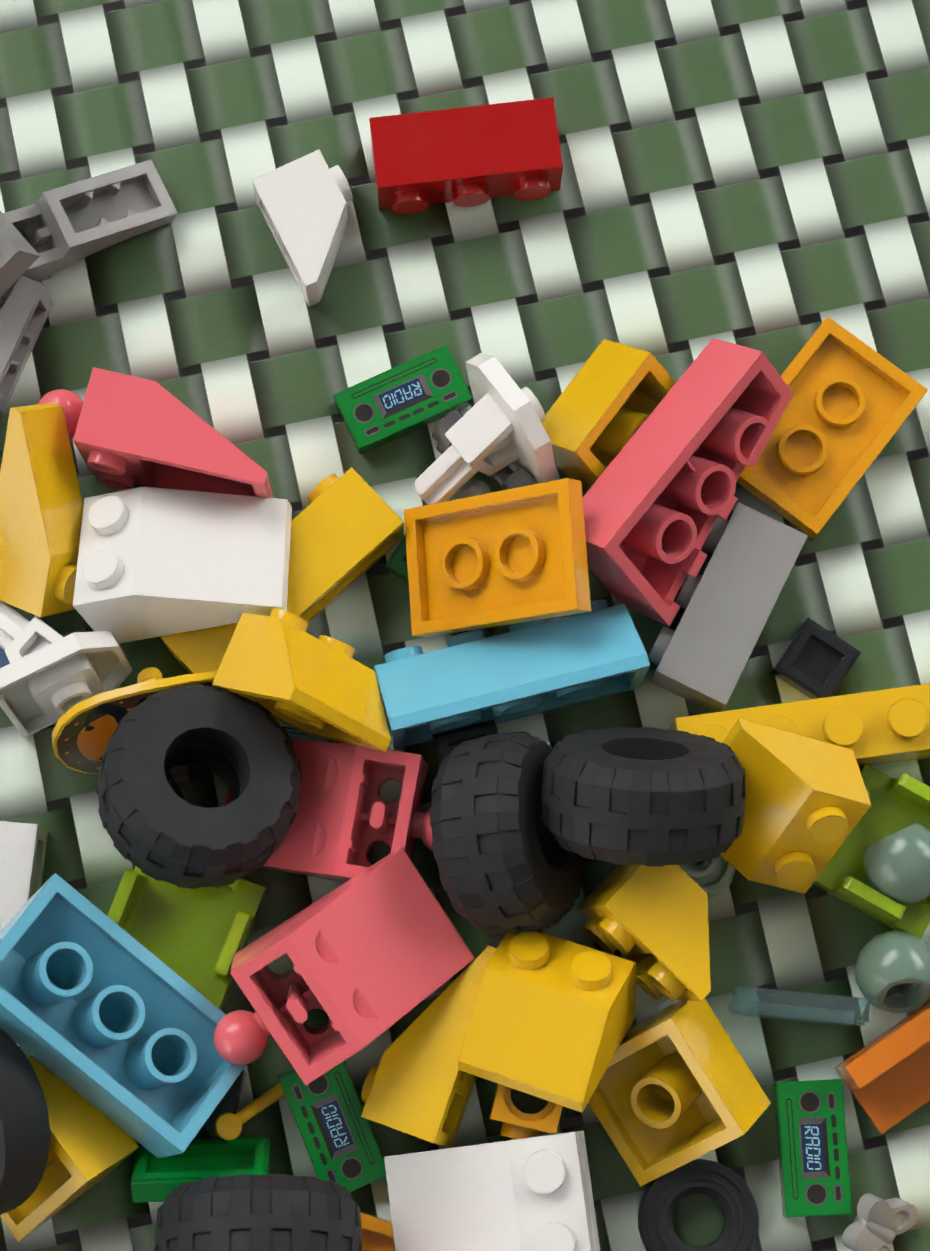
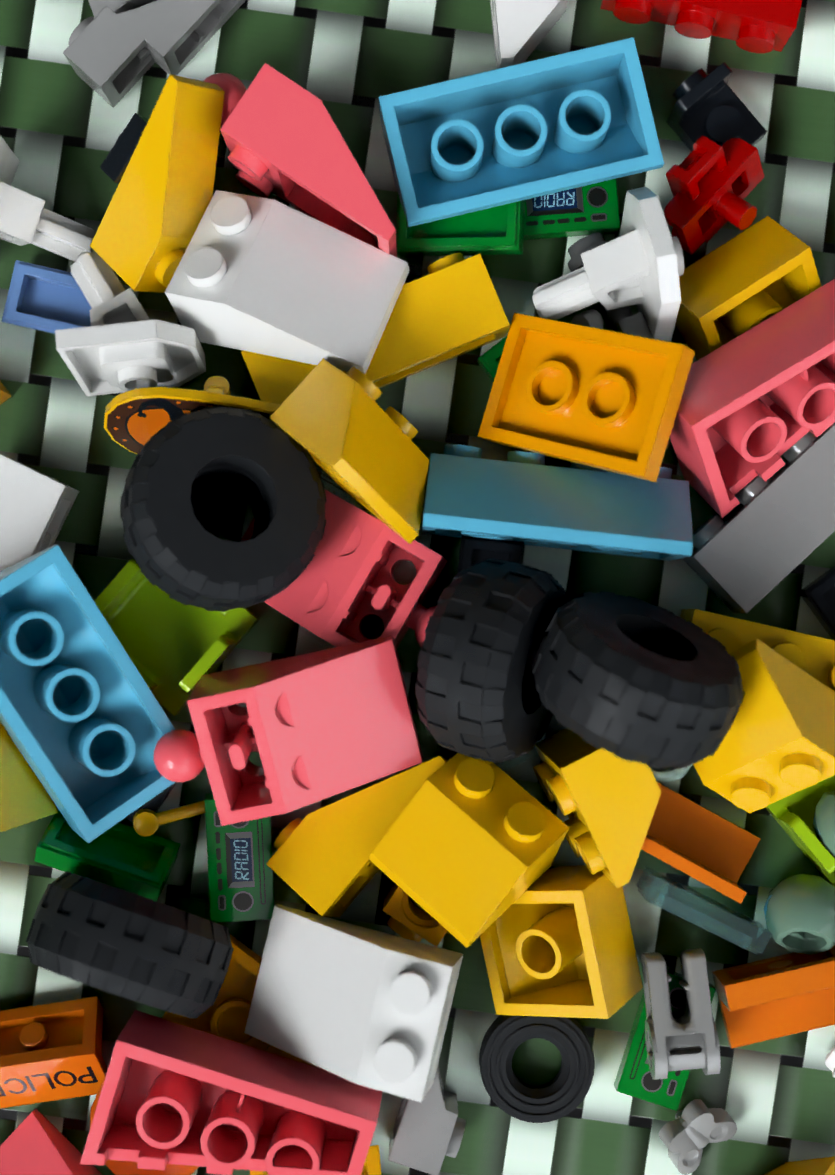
camera: 25 degrees right, 10 degrees up
none -> medium azure slope [378,37,664,227]
none -> green tile [396,192,525,257]
none -> orange panel [641,781,760,904]
none -> light grey piece [641,948,721,1080]
none -> red piece [664,136,765,255]
none -> black bracket [666,62,767,152]

